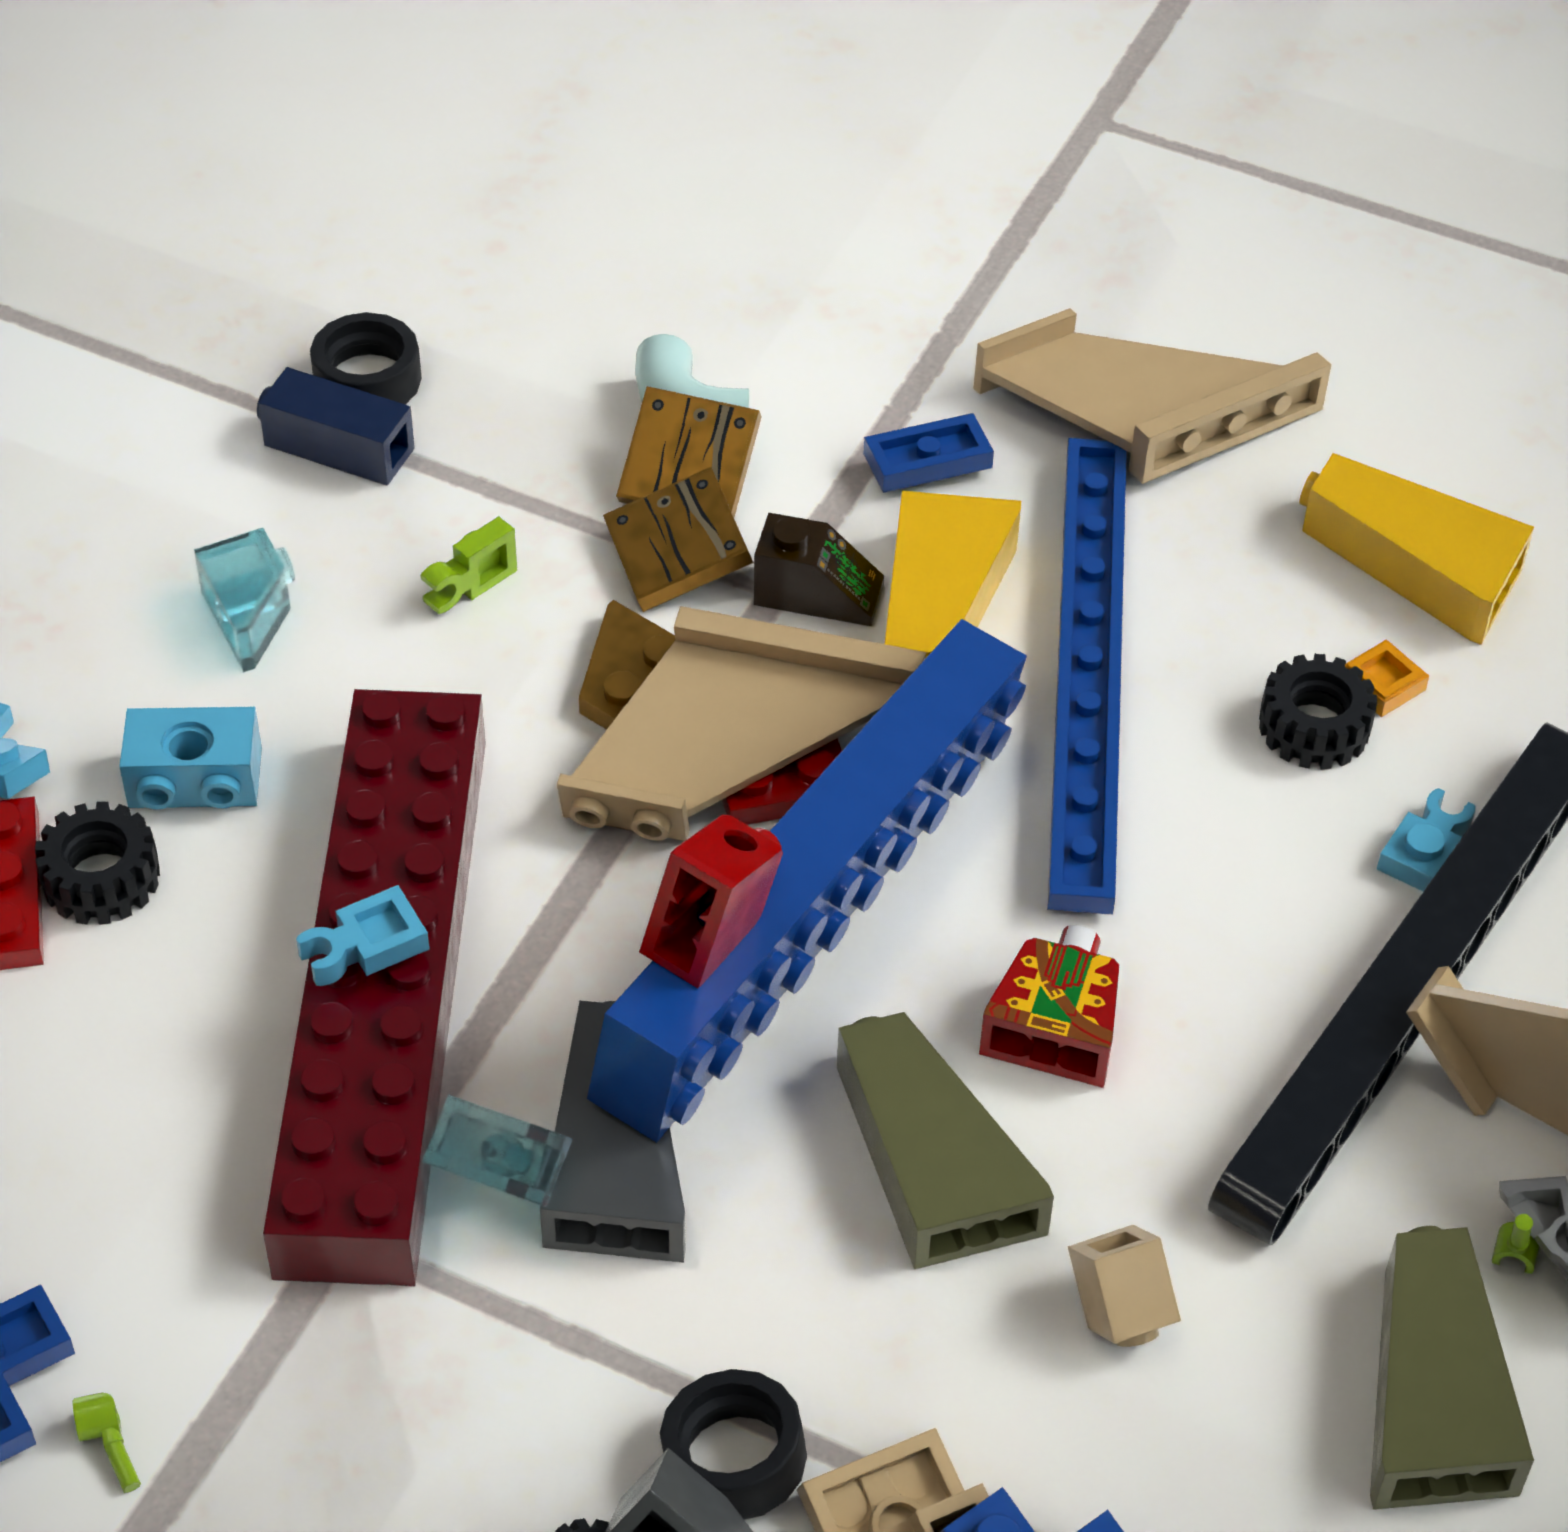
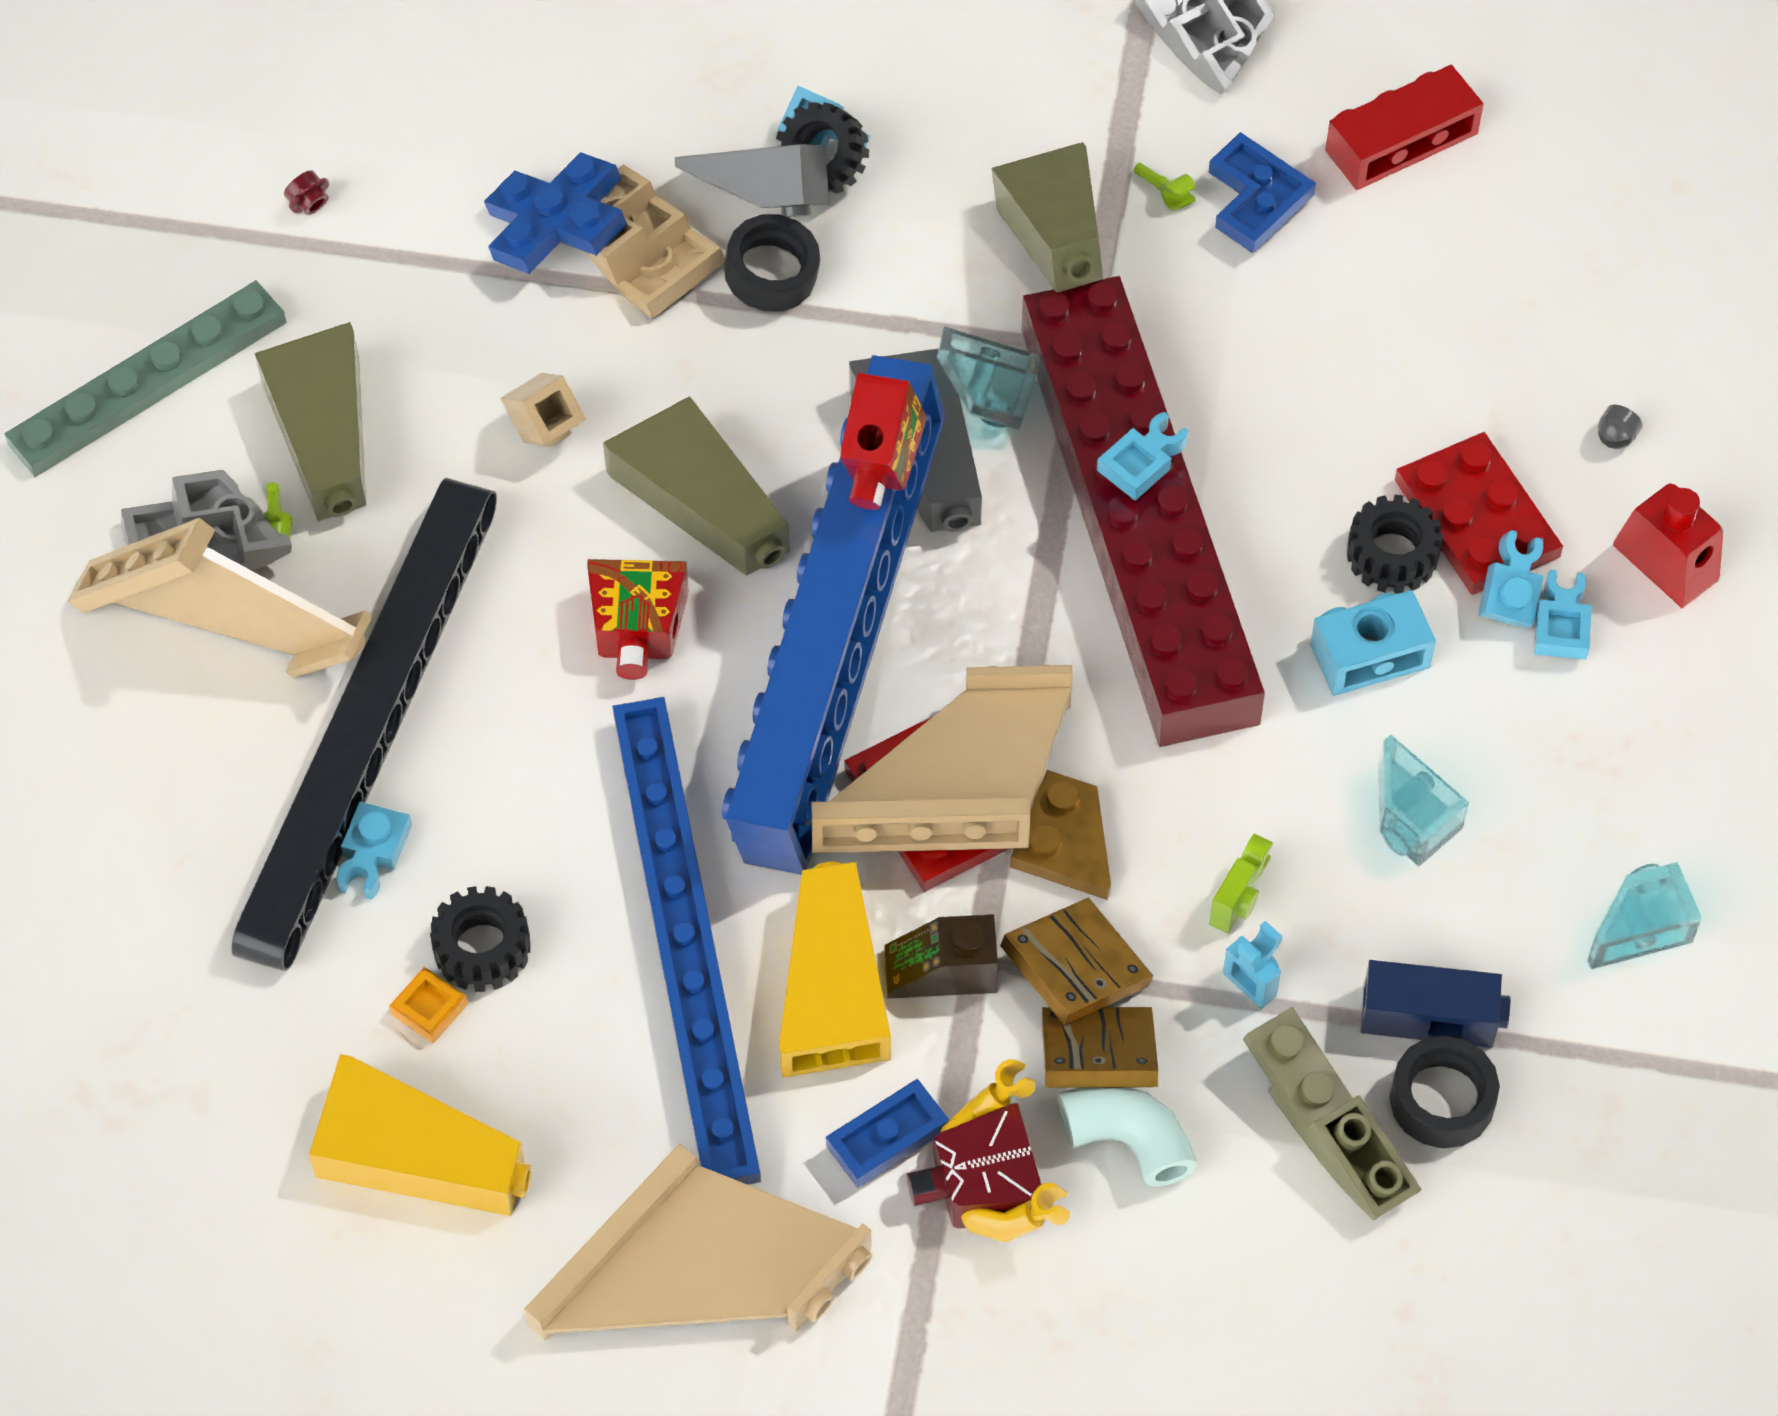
camera: 165 degrees right, 10 degrees up
none -> torso [906,1059,1070,1242]
none -> olive slope [991,142,1103,292]
none -> medium azure plate [1223,921,1283,1009]
none -> olive slope [1243,1006,1422,1221]
none -> clear light blue slope [1587,862,1702,969]

